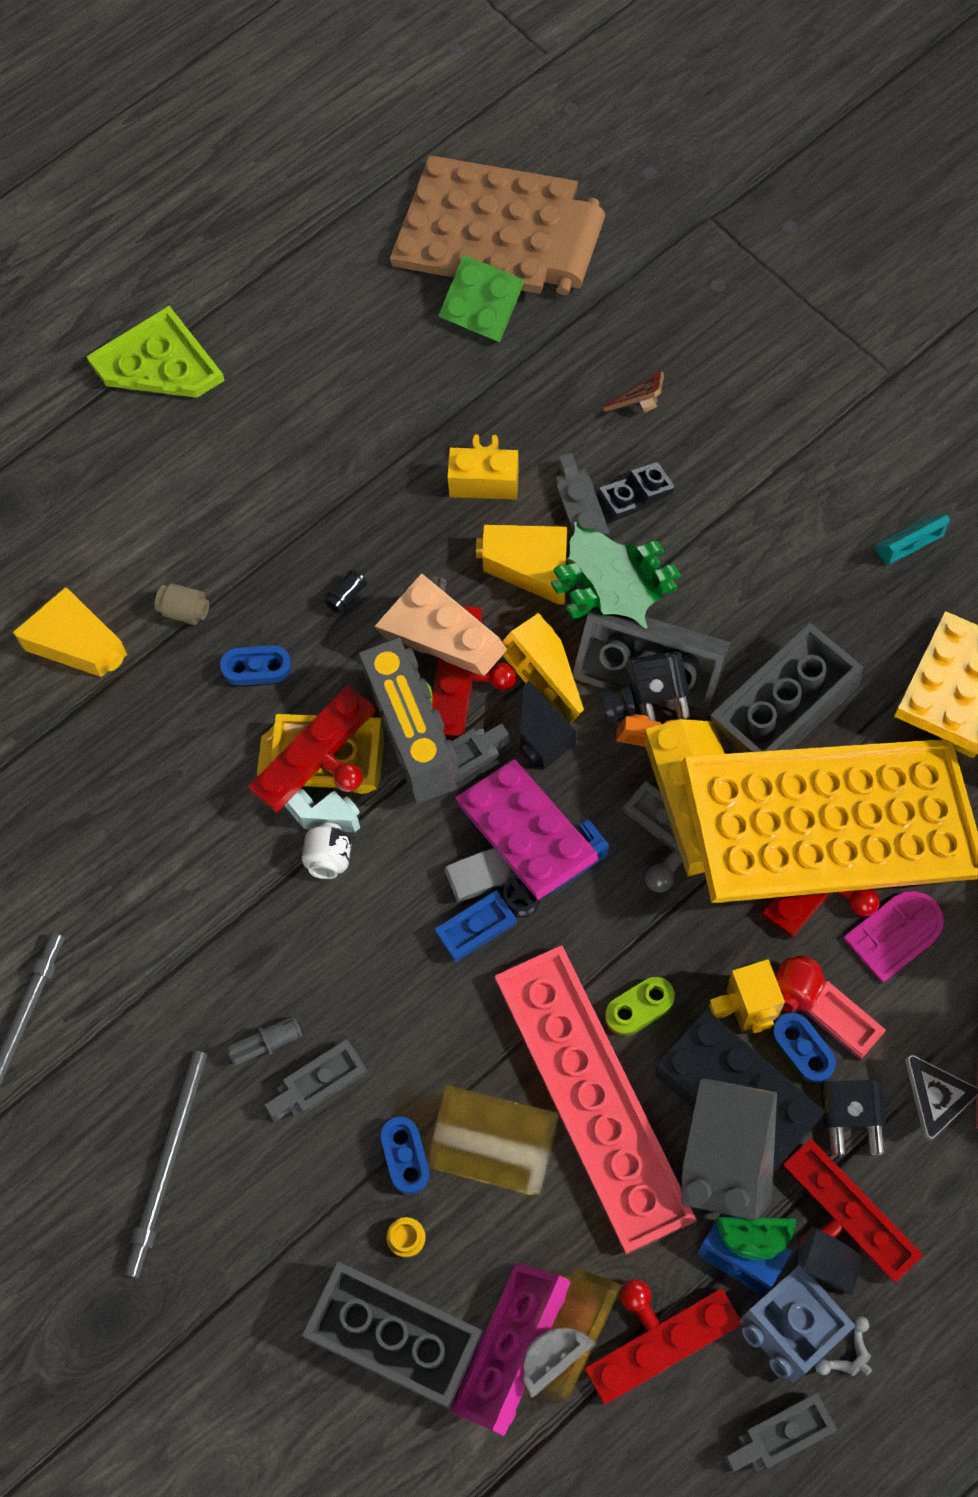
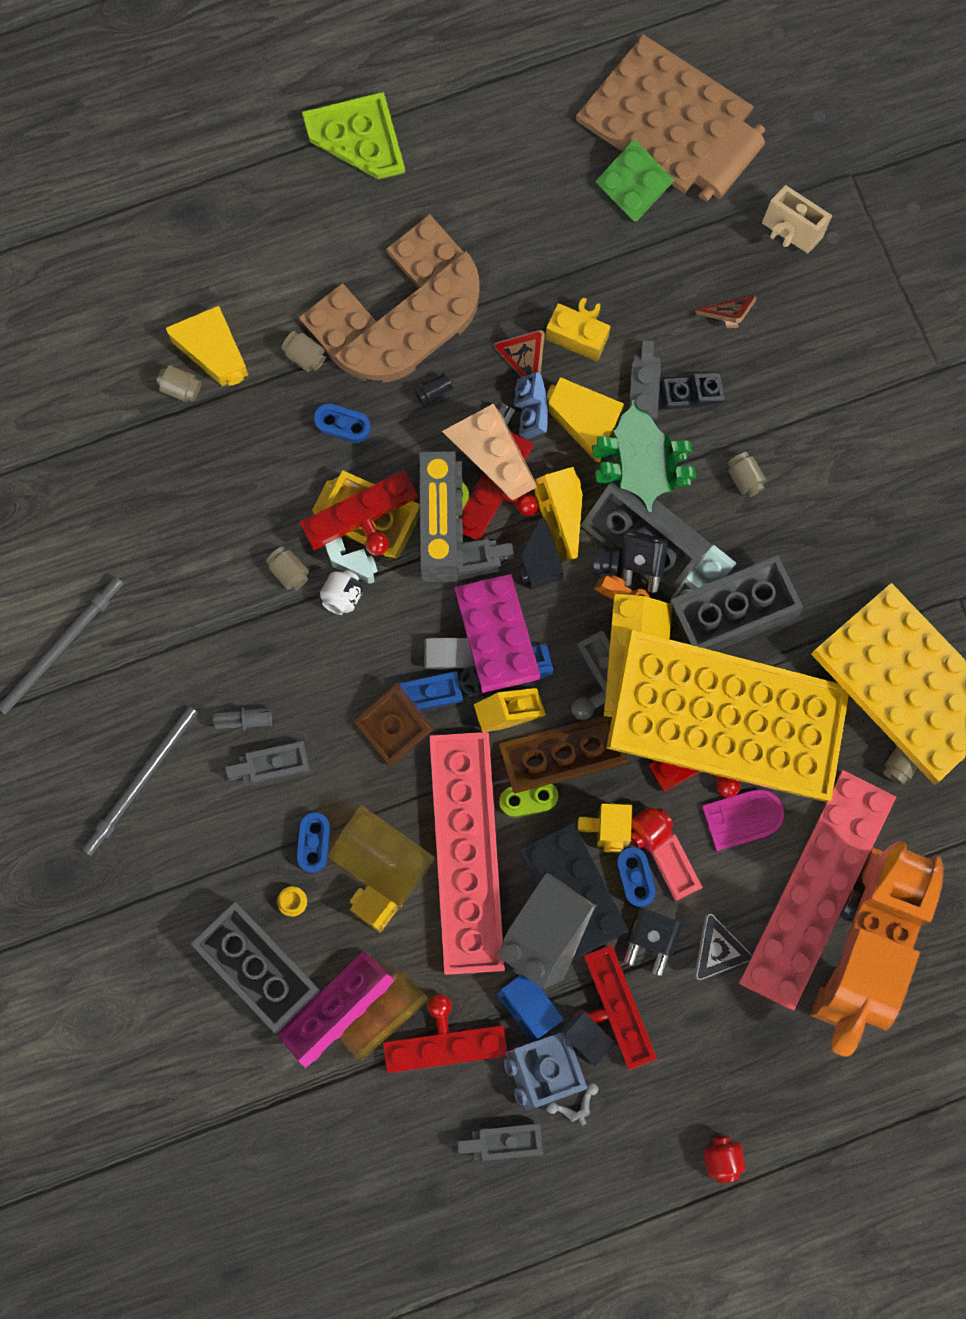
camera: 15 degrees right, 10 degrees up
light grey plate [523,1328,596,1398] -> none
green plate [715,1217,796,1261] -> none
teal slope [874,515,950,565] -> none
none -> dark tan brick [156,365,202,402]
none -> dark tan brick [266,546,309,590]
none -> medium nougat plate [299,215,480,382]
none -> yellow slope [350,885,398,933]
none -> reddish brown tile [353,683,435,767]
none -> yellow slope [474,688,546,732]
none -> piece [494,330,545,377]
none -> reddish brown slope [499,715,629,794]
none -> medium blue slope [514,372,548,439]
none -> light aqua slope [671,545,736,599]
none -> dark tan brick [727,452,767,497]
none -> tan brick [762,185,832,253]

